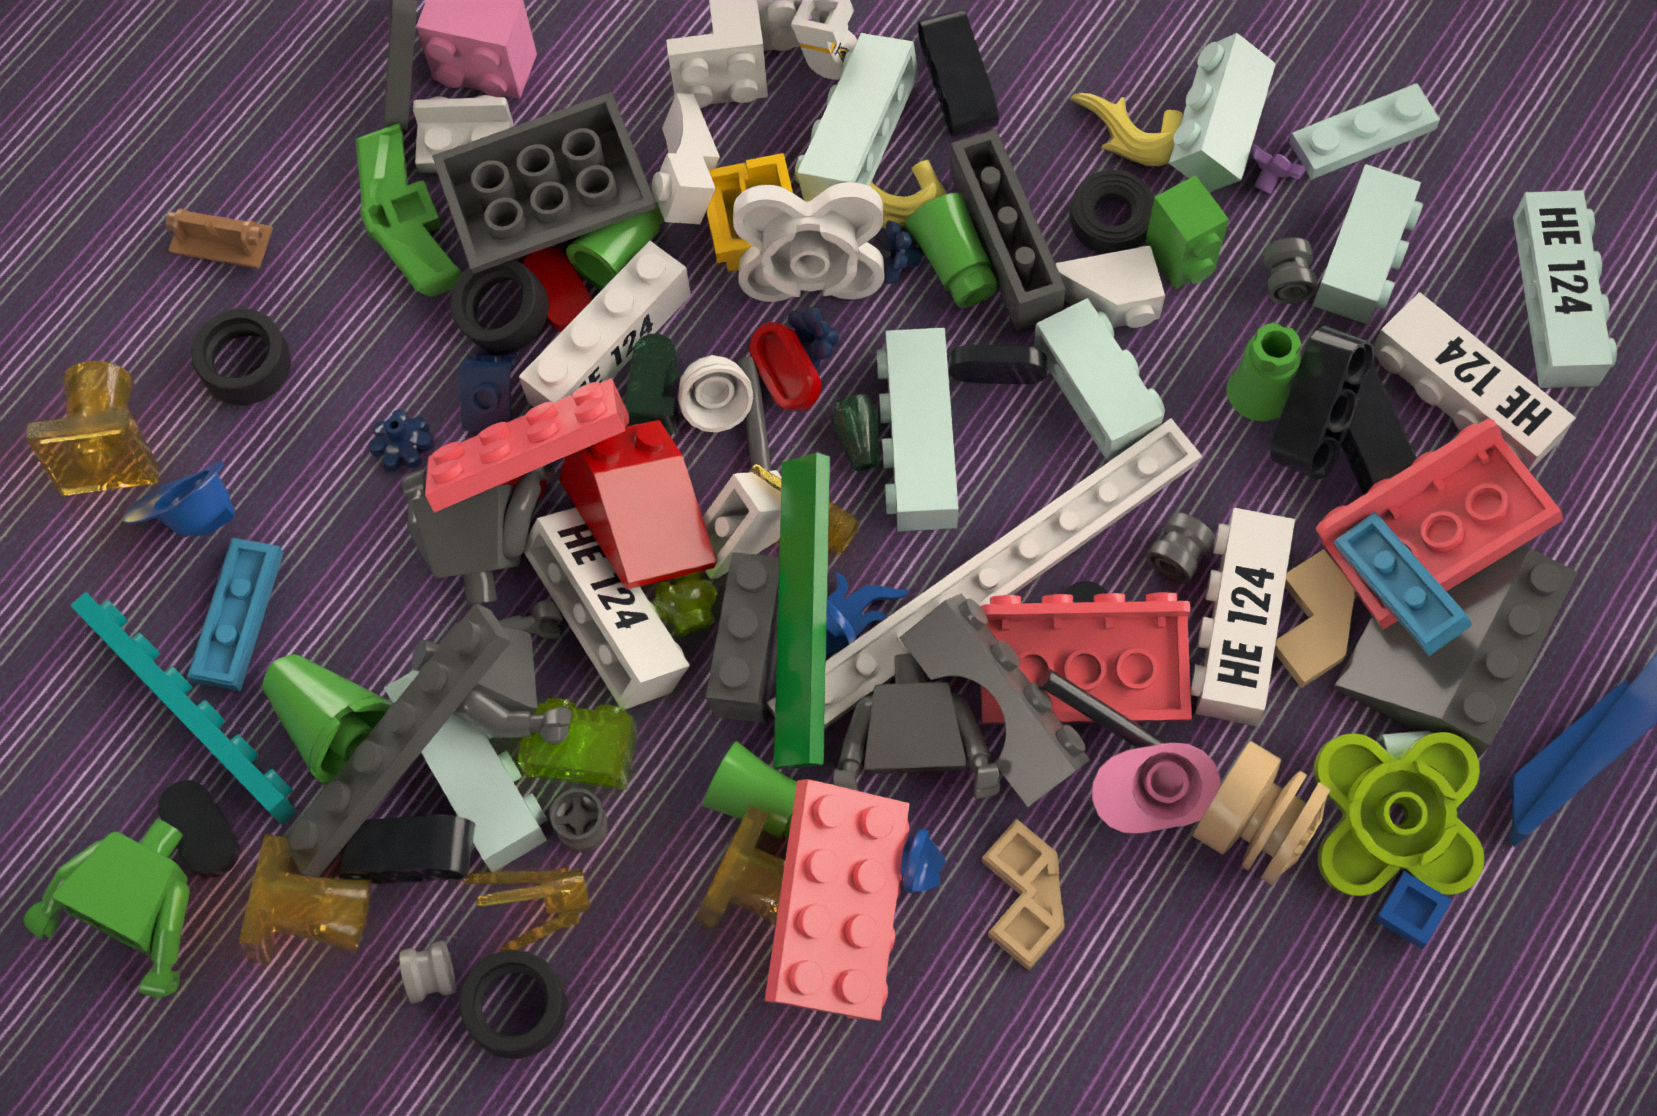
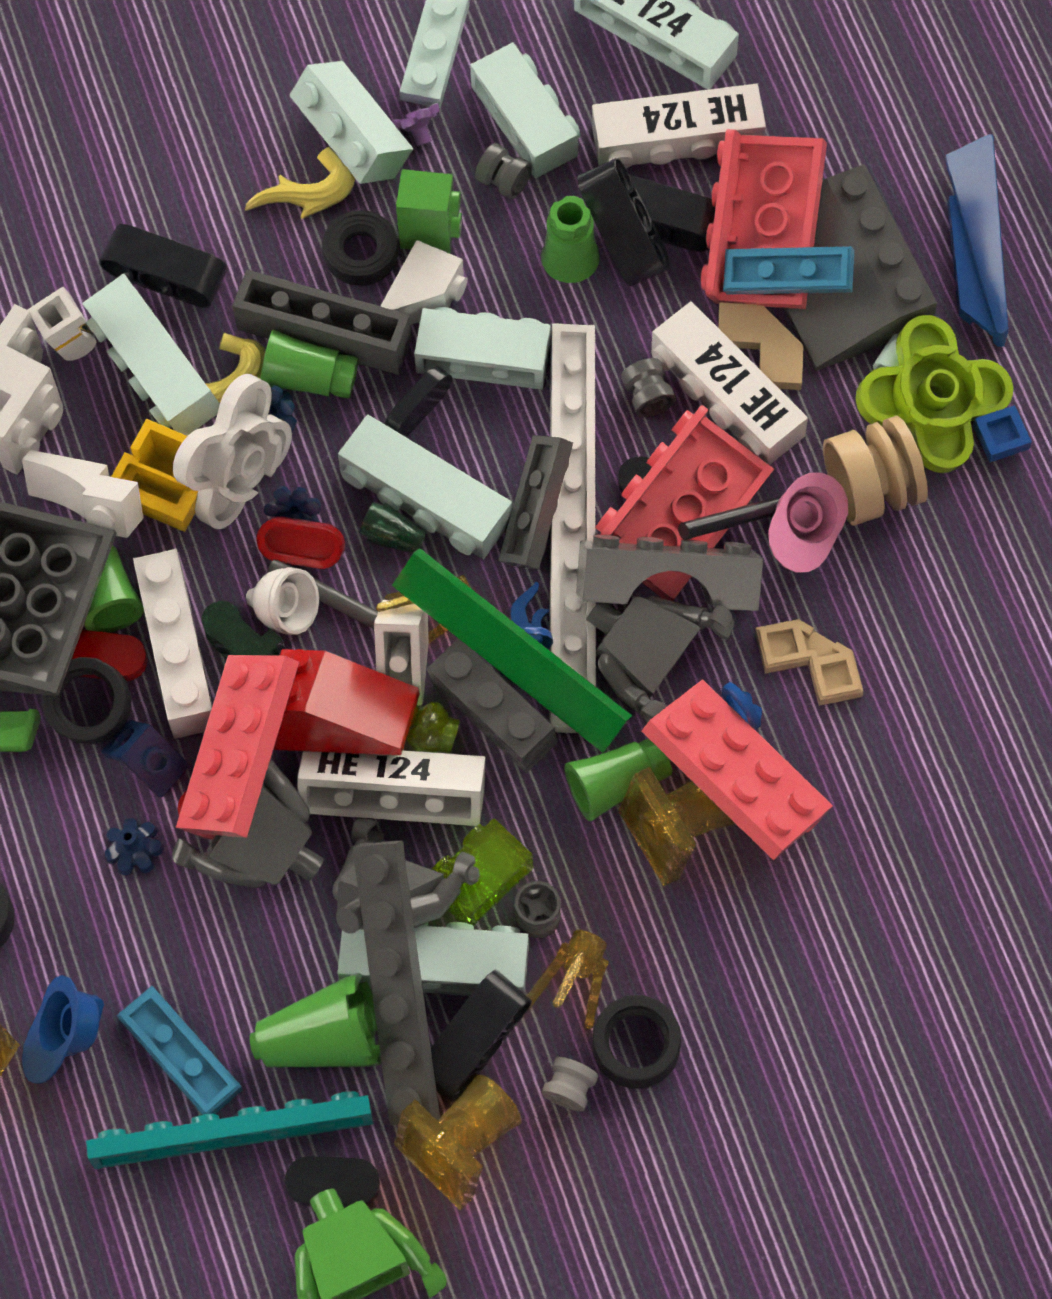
camera: 55 degrees left, 0 degrees up
none -> dark grey plate [498,435,573,570]

